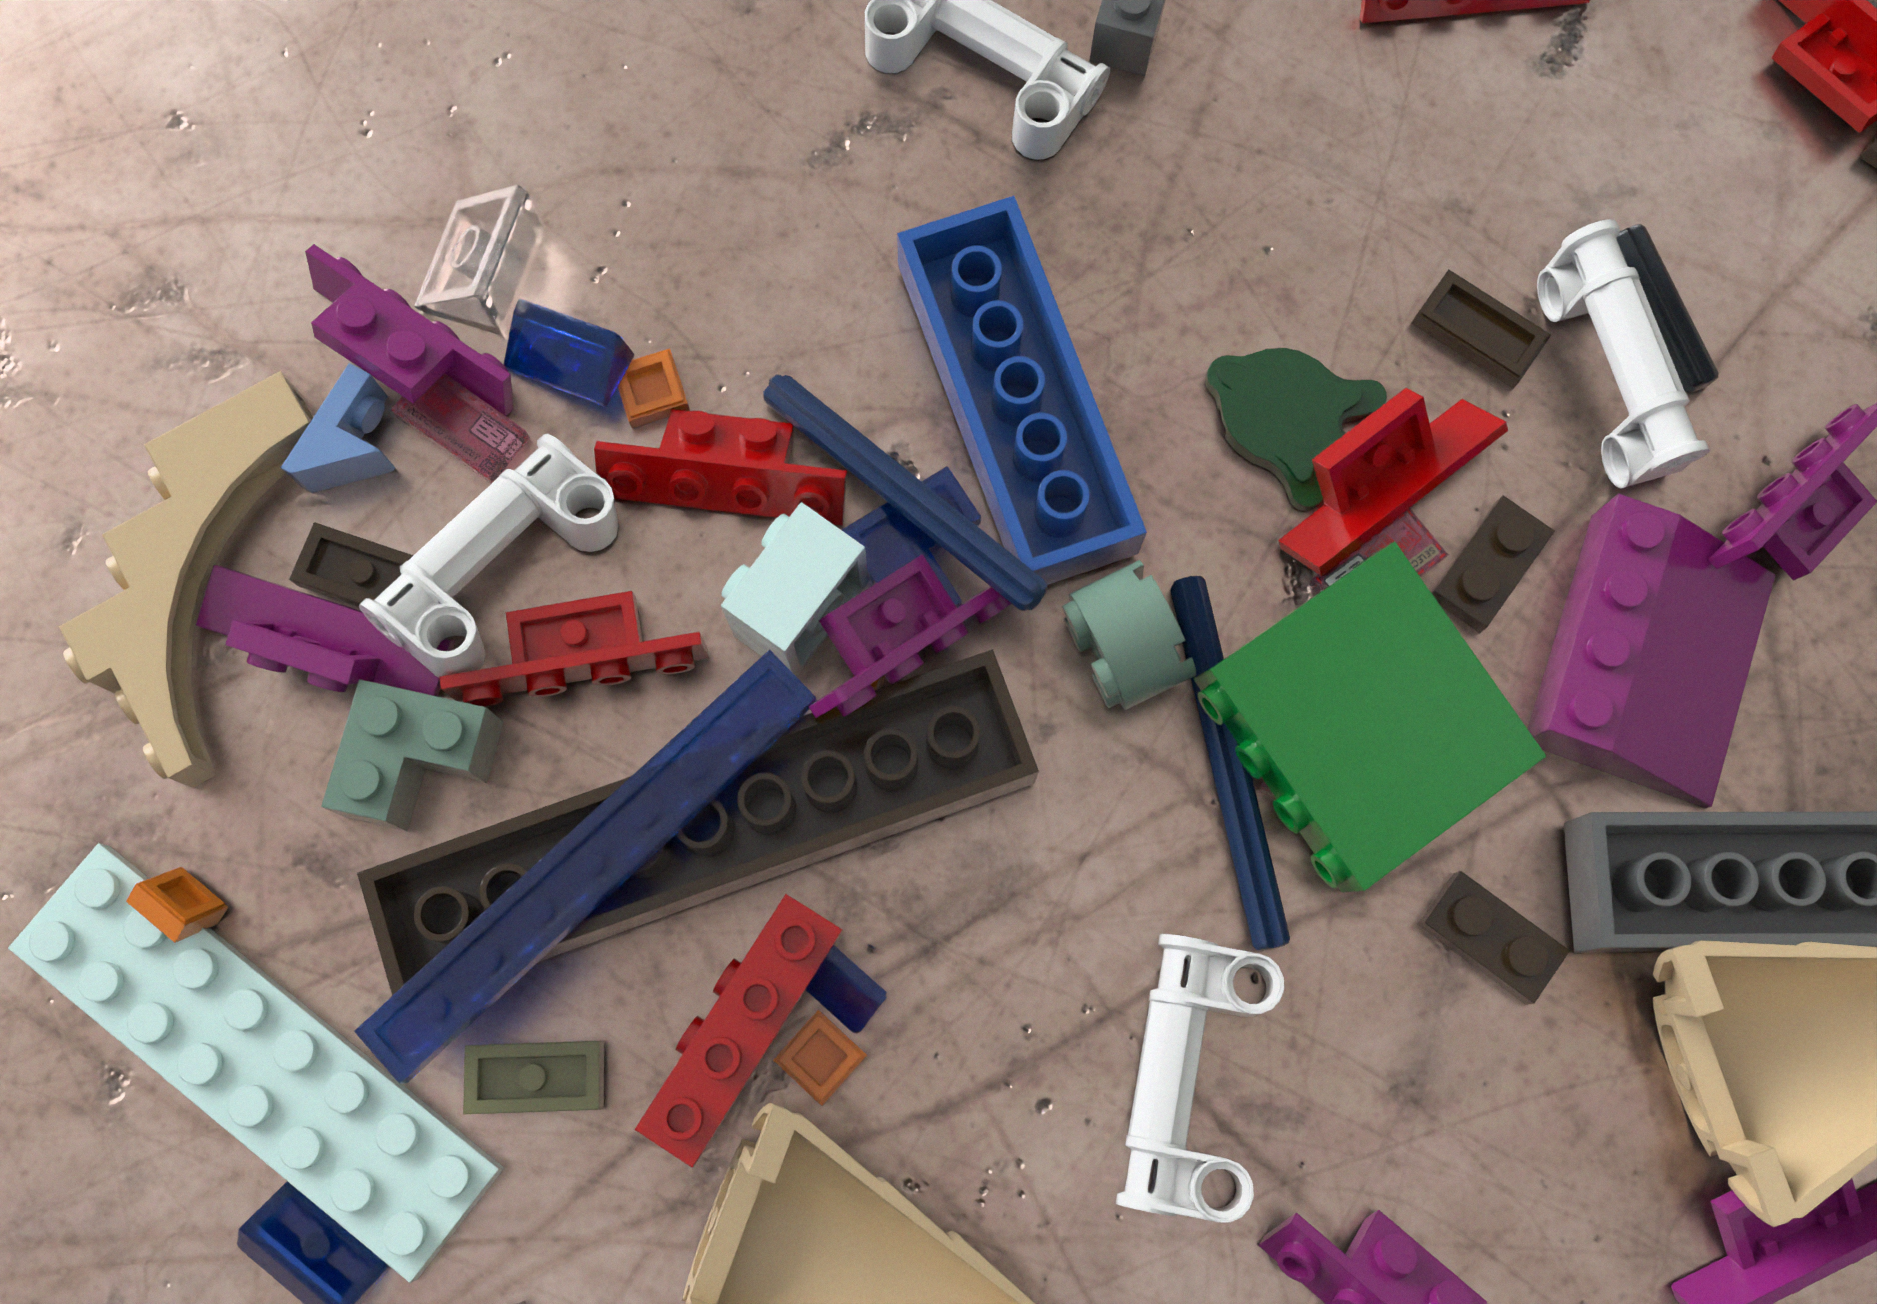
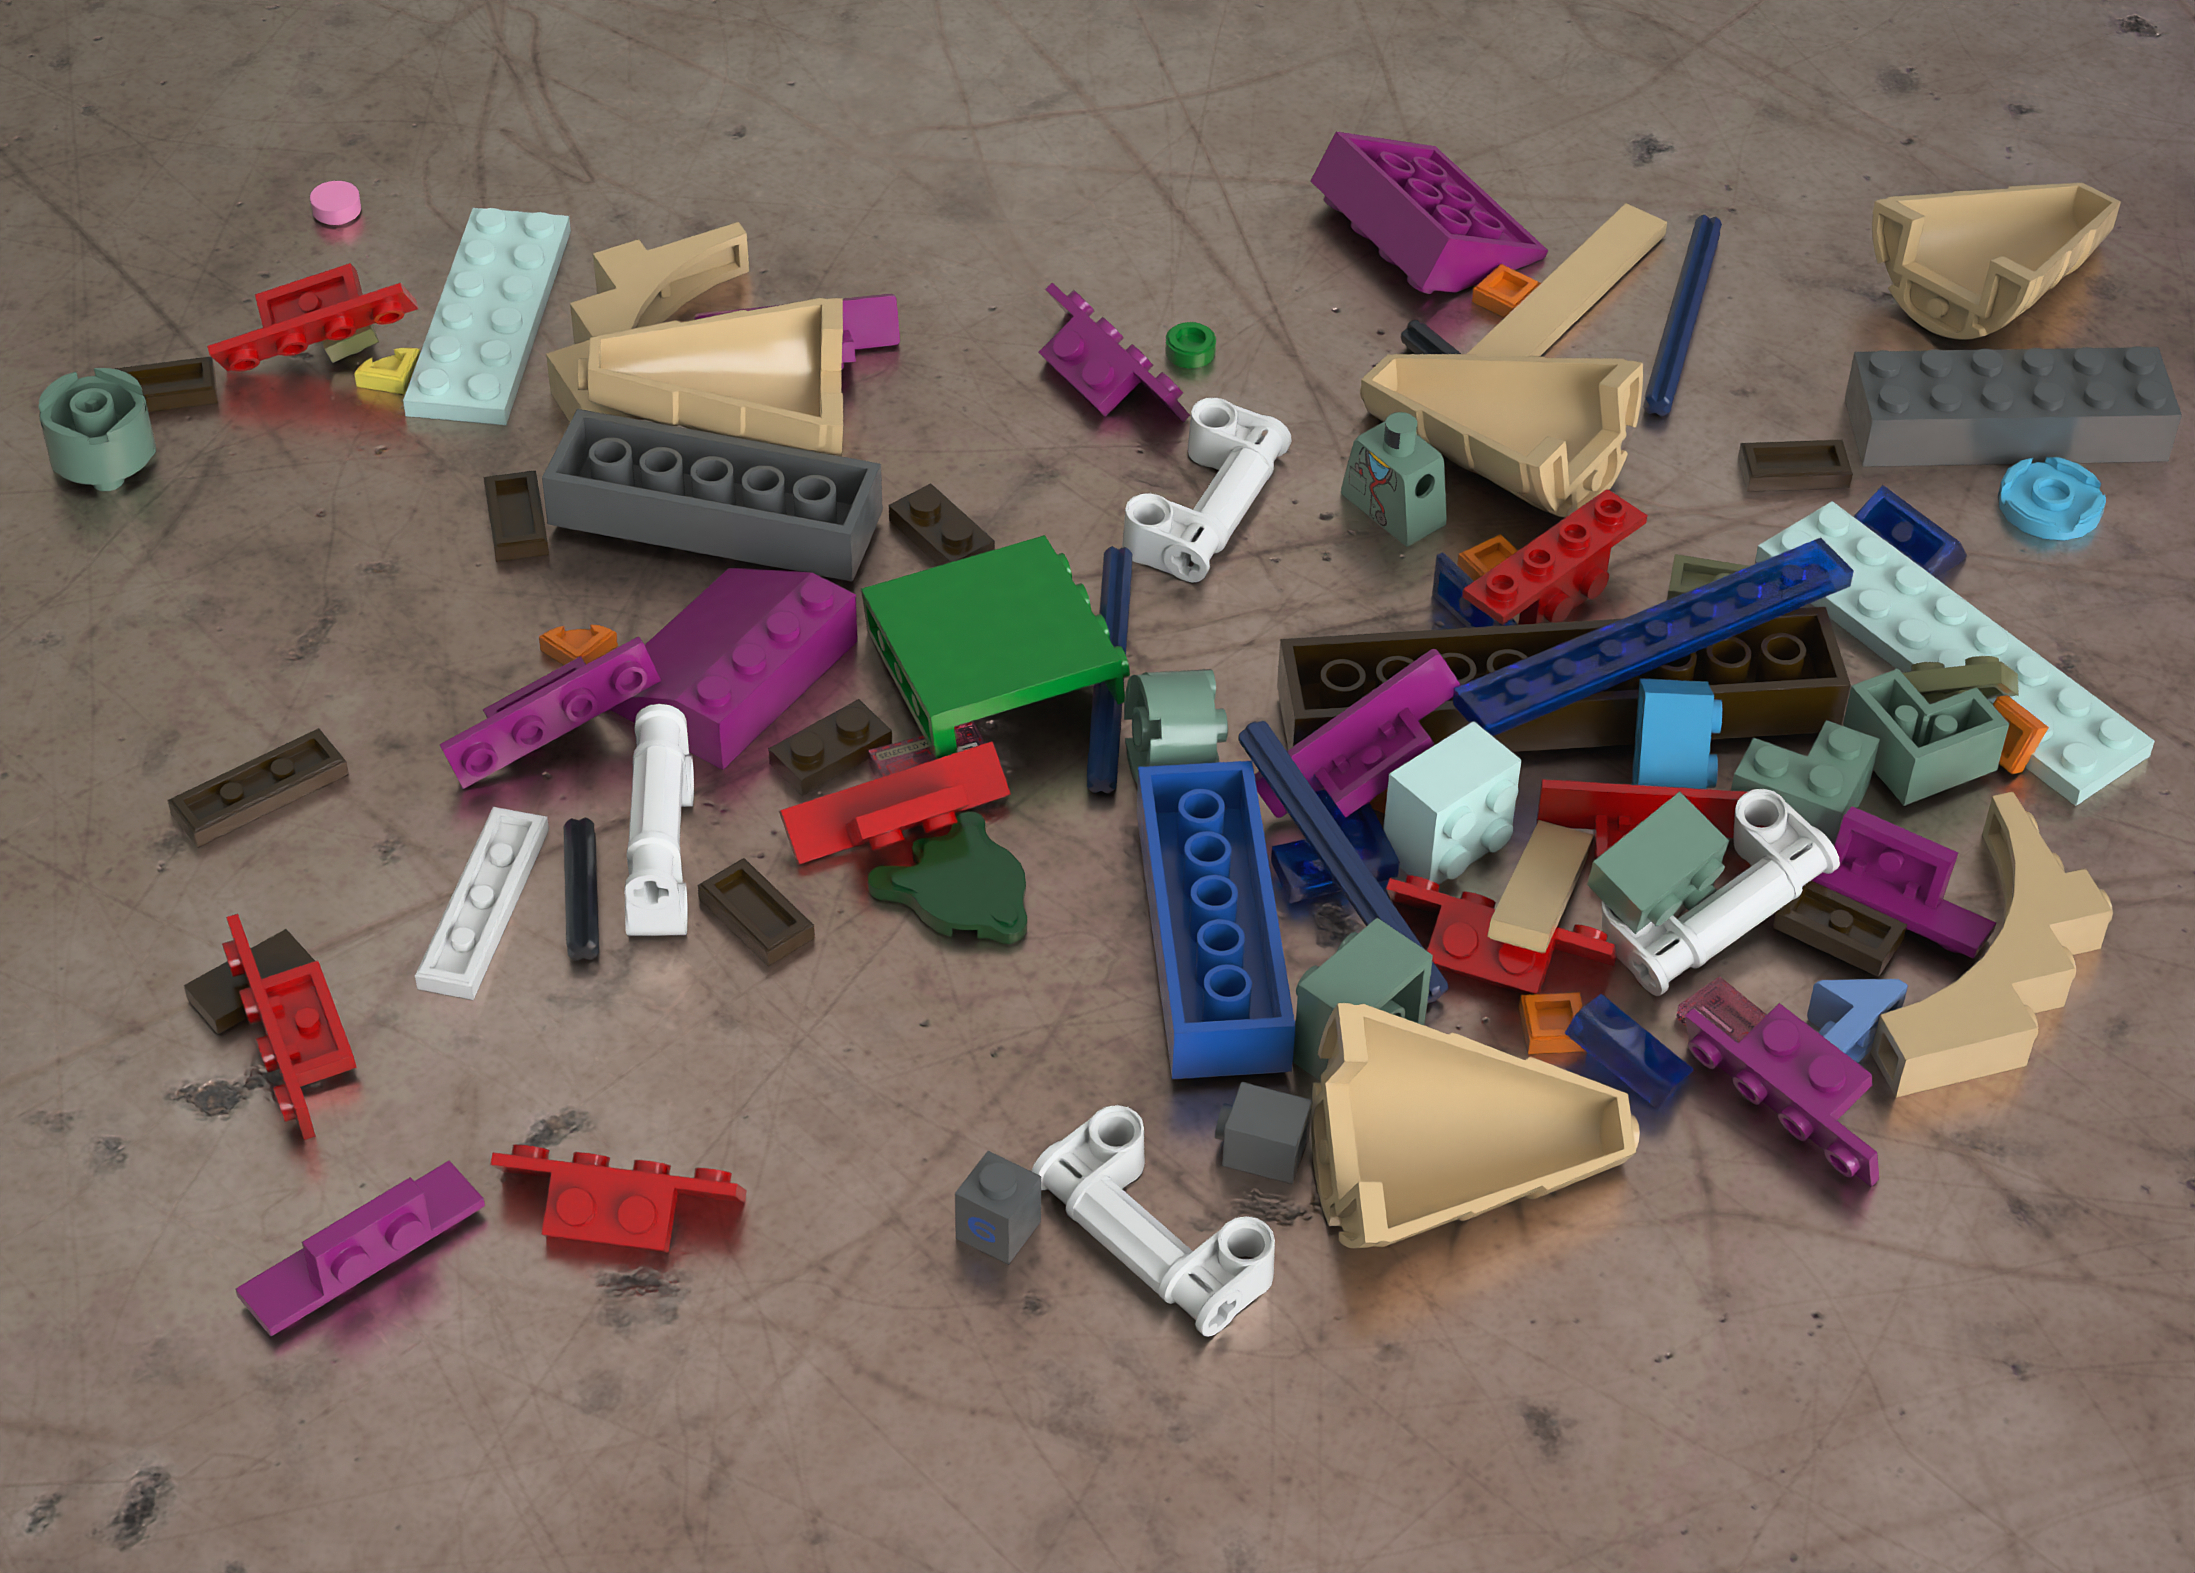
camera: 165 degrees left, 30 degrees down
clear slope [414,185,545,336] -> none
none -> white tile [415,807,549,1000]
none -> orange tile [539,624,618,665]
none -> dark grey brick [1215,1082,1312,1184]
none -> sand green brick [1292,918,1433,1081]
none -> tan cone [1311,1003,1639,1248]
none -> sand green torso [1341,412,1447,547]
none -> tan tile [1487,820,1594,953]
none -> sand green brick [1587,792,1729,934]
none -> dark azure brick [1631,679,1722,789]
none -> sand green brick [1842,669,2009,805]
none -> olive plate [1902,656,2019,704]

